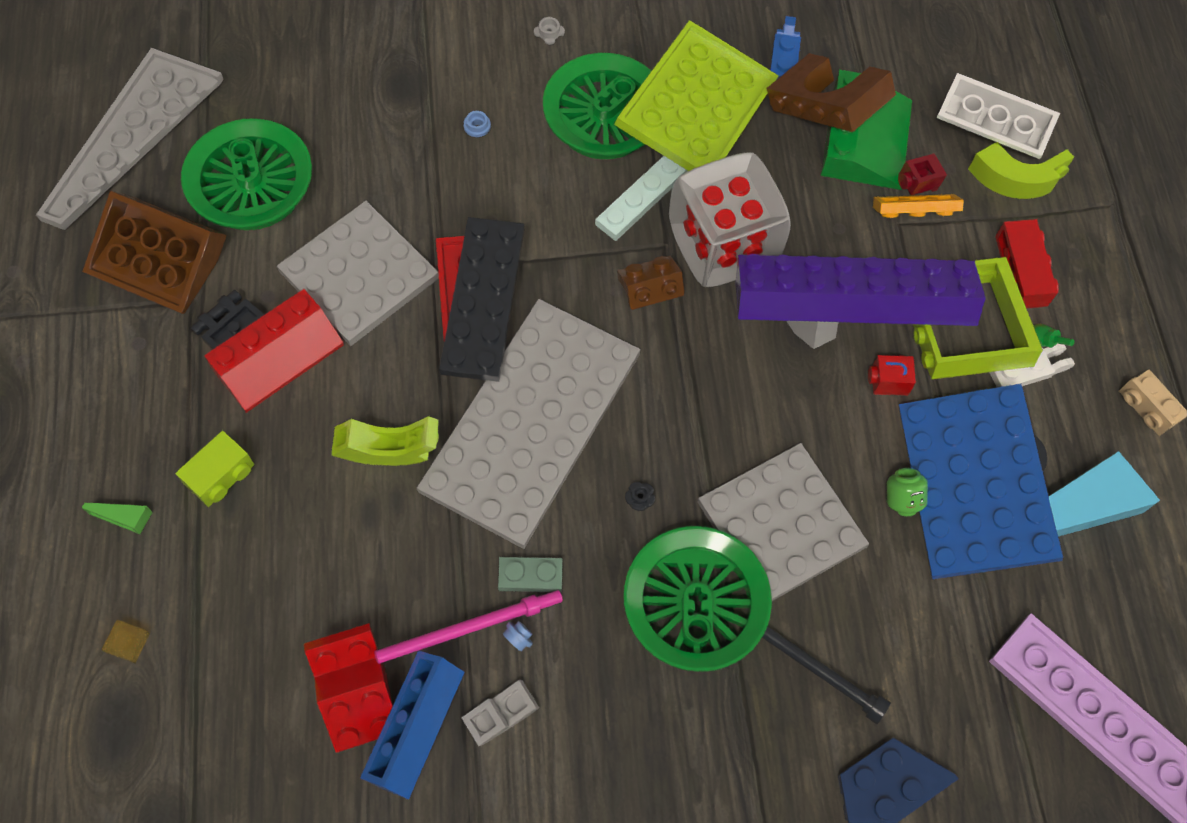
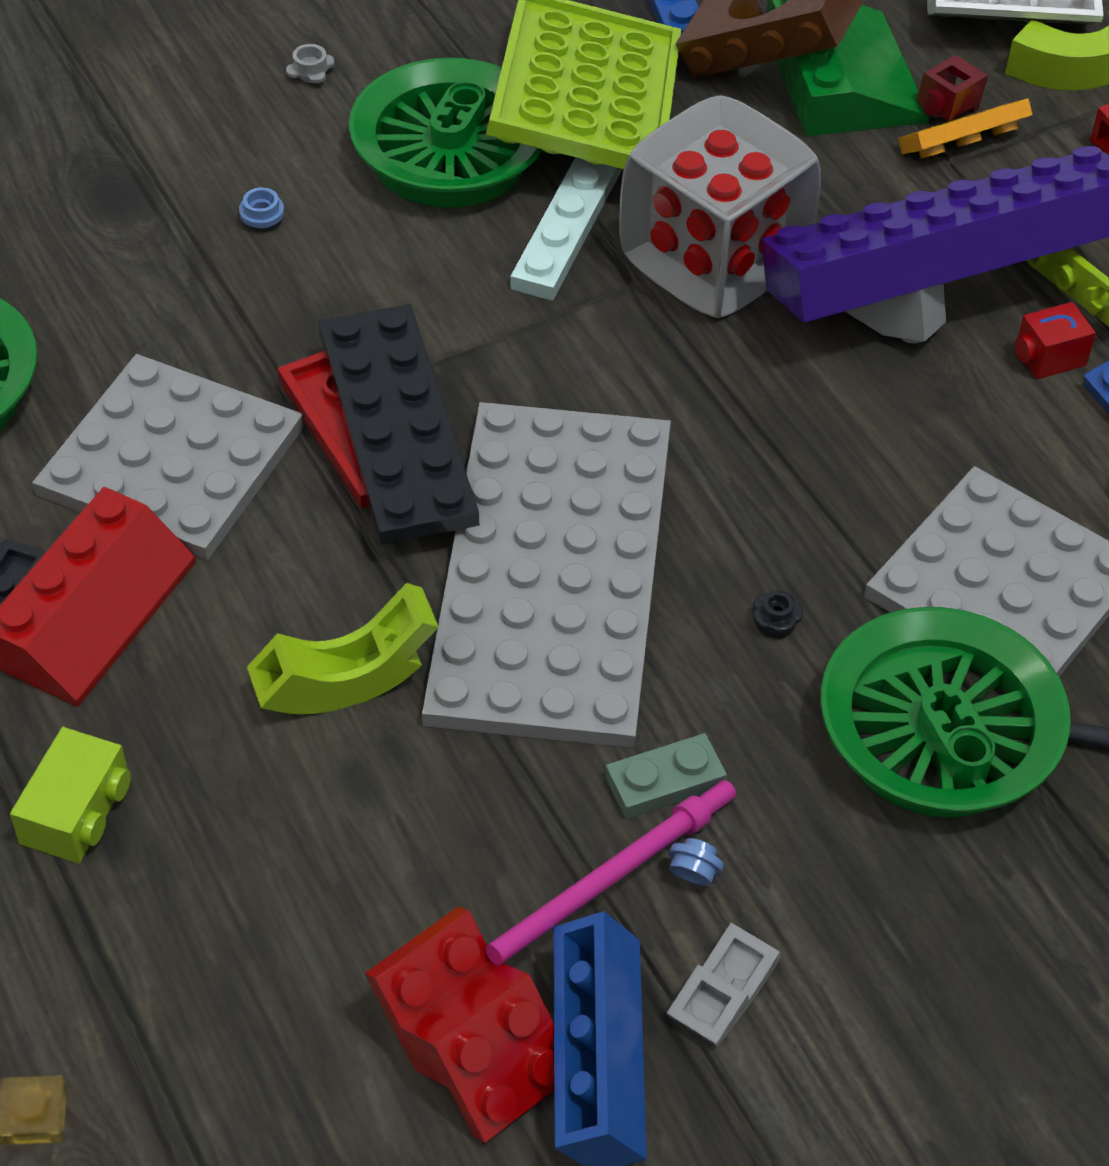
camera: 20 degrees left, 15 degrees down
reddish brown bracket [617,256,684,310] -> none

